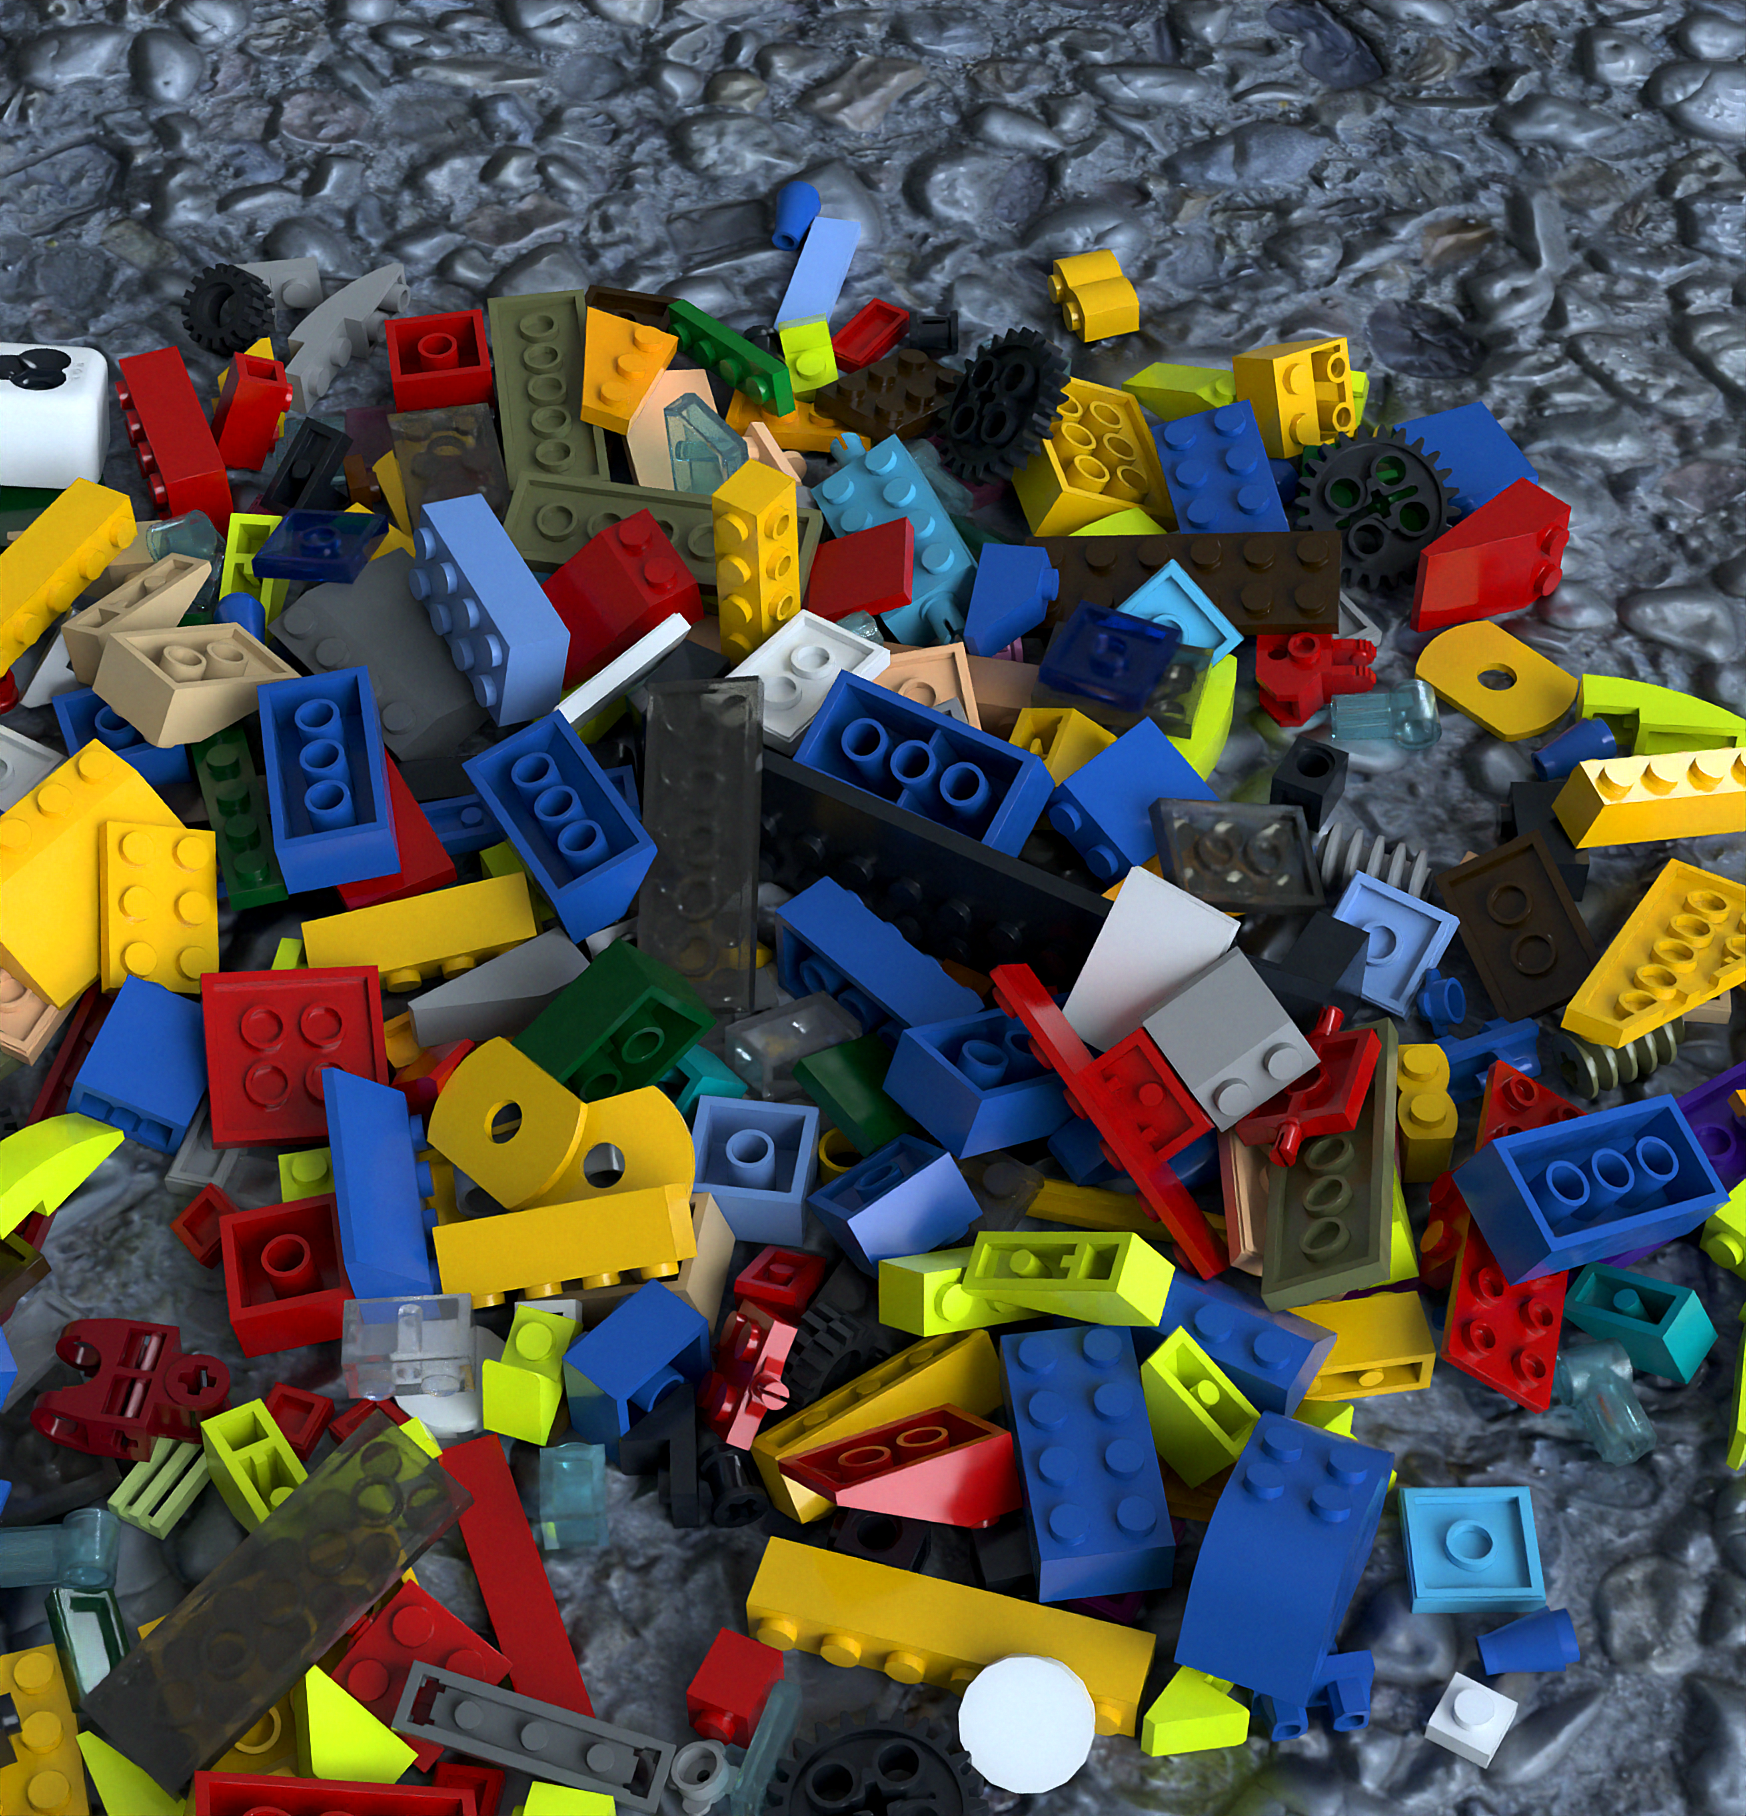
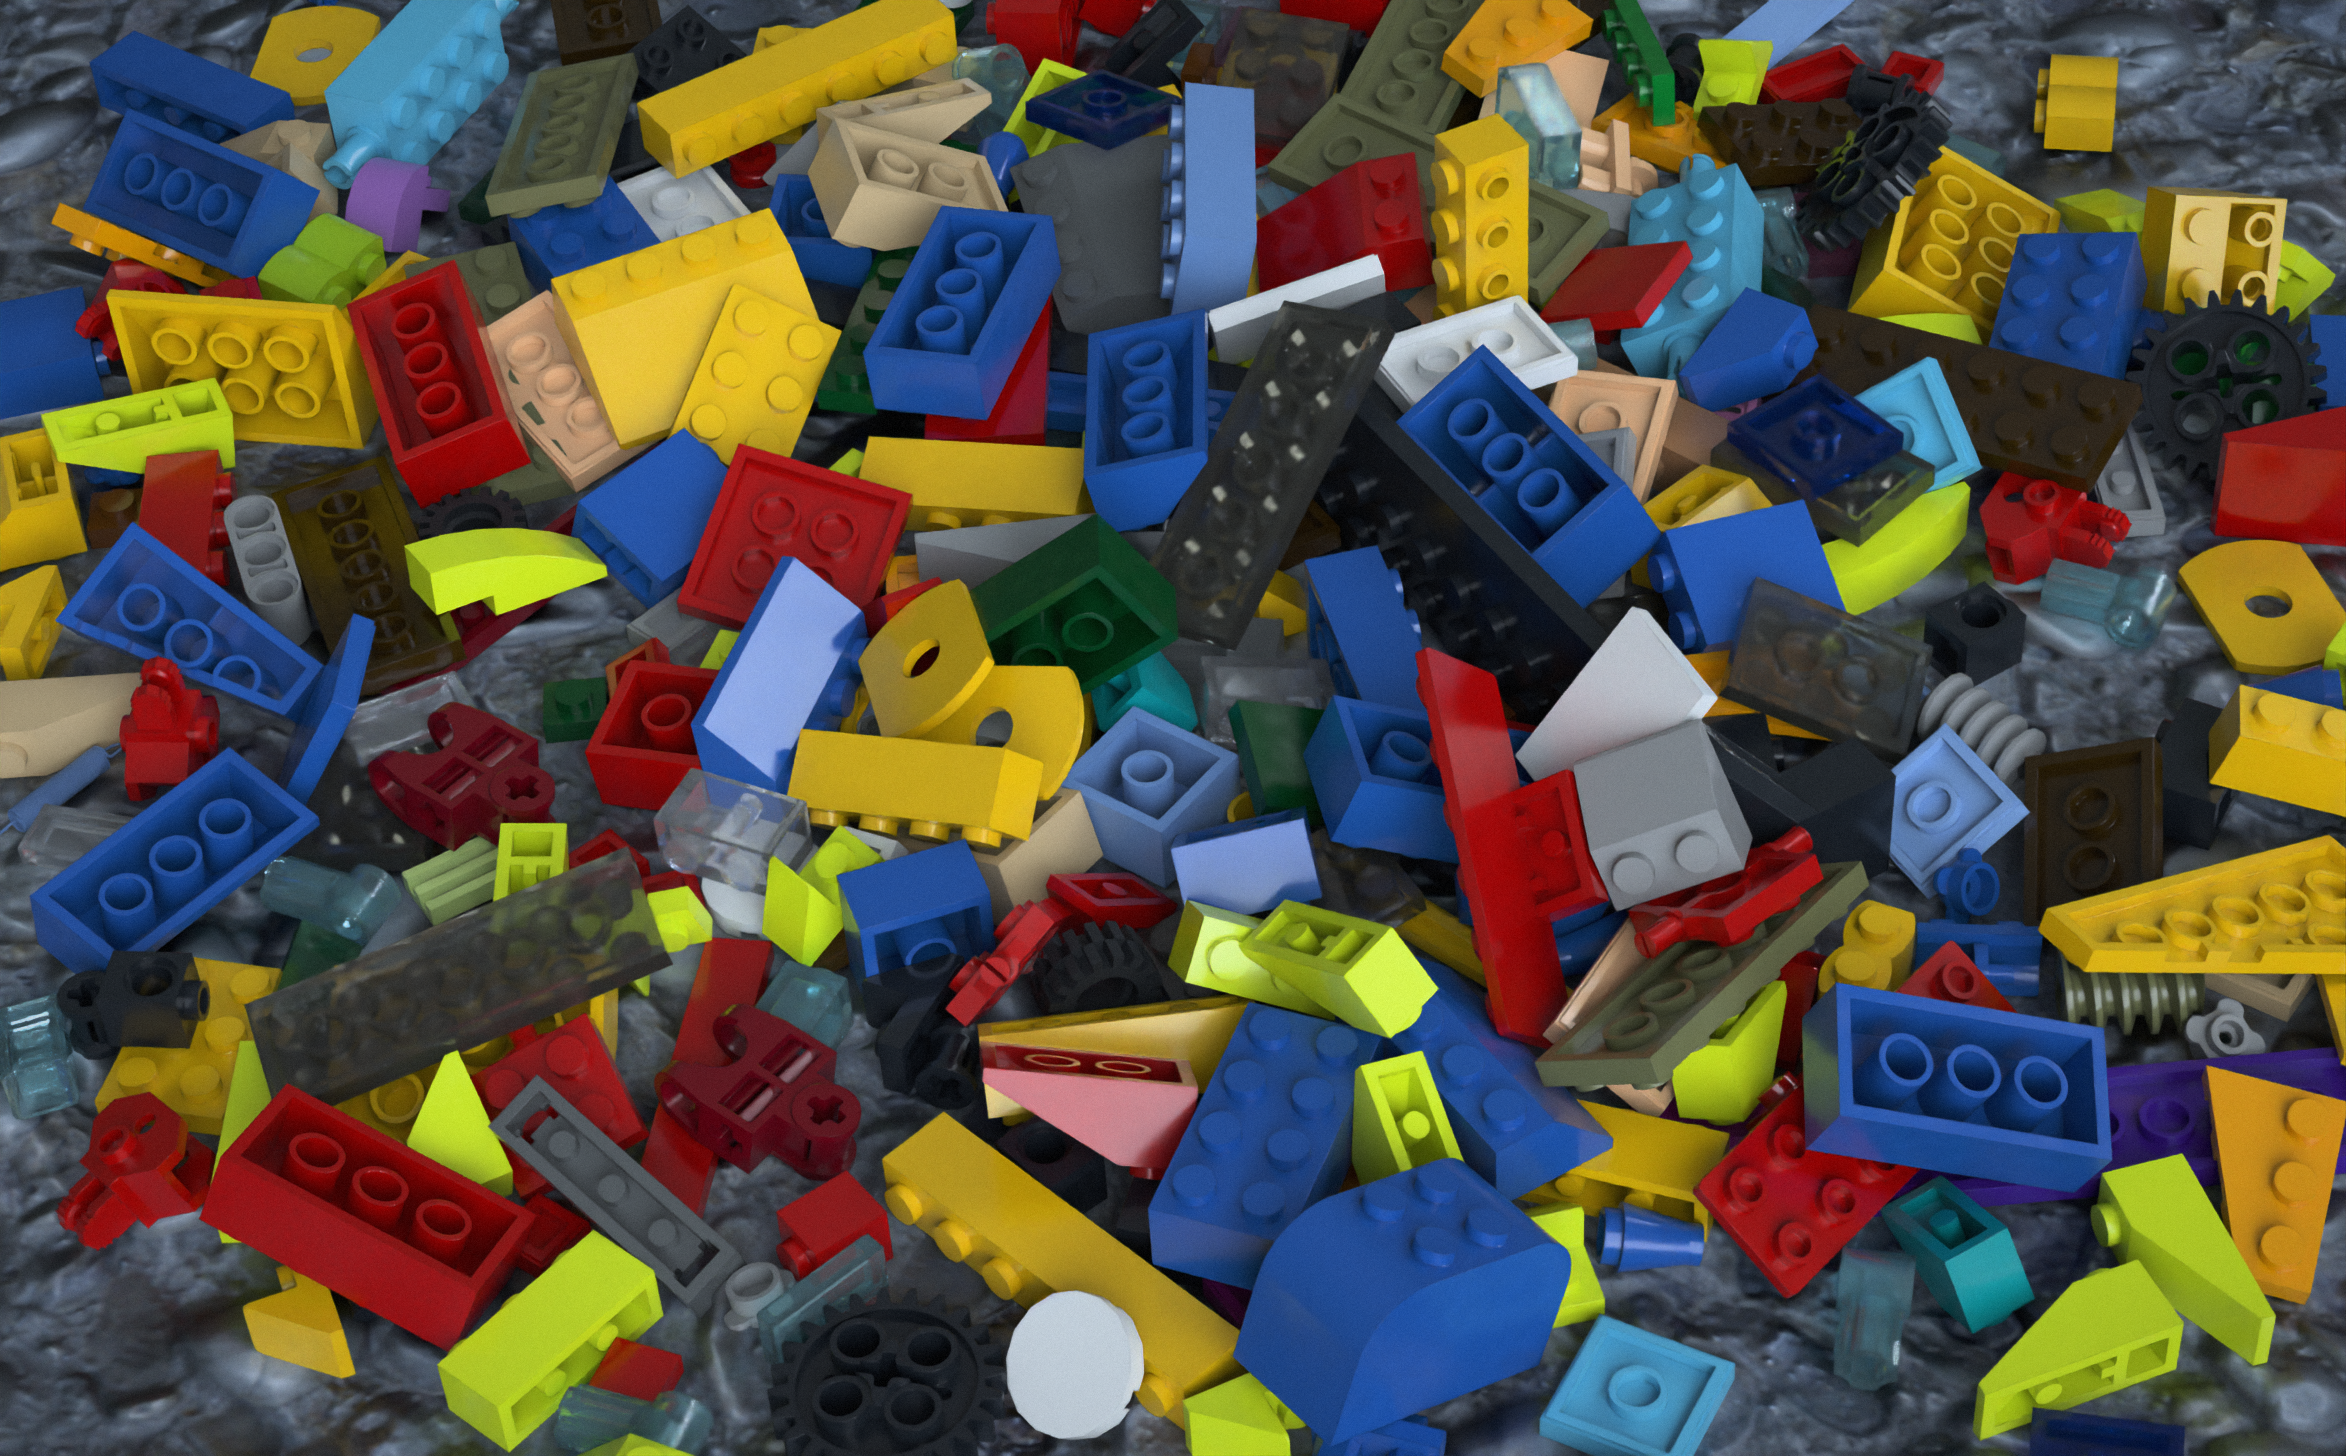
camera: 30 degrees right, 5 degrees down
none -> dark green plate [543,677,609,744]
none -> dark red piece [654,1004,861,1181]
none -> blue cone [1595,1201,1704,1273]
none -> red tile [1879,51,1945,96]
none -> light grey plate [2184,998,2265,1060]

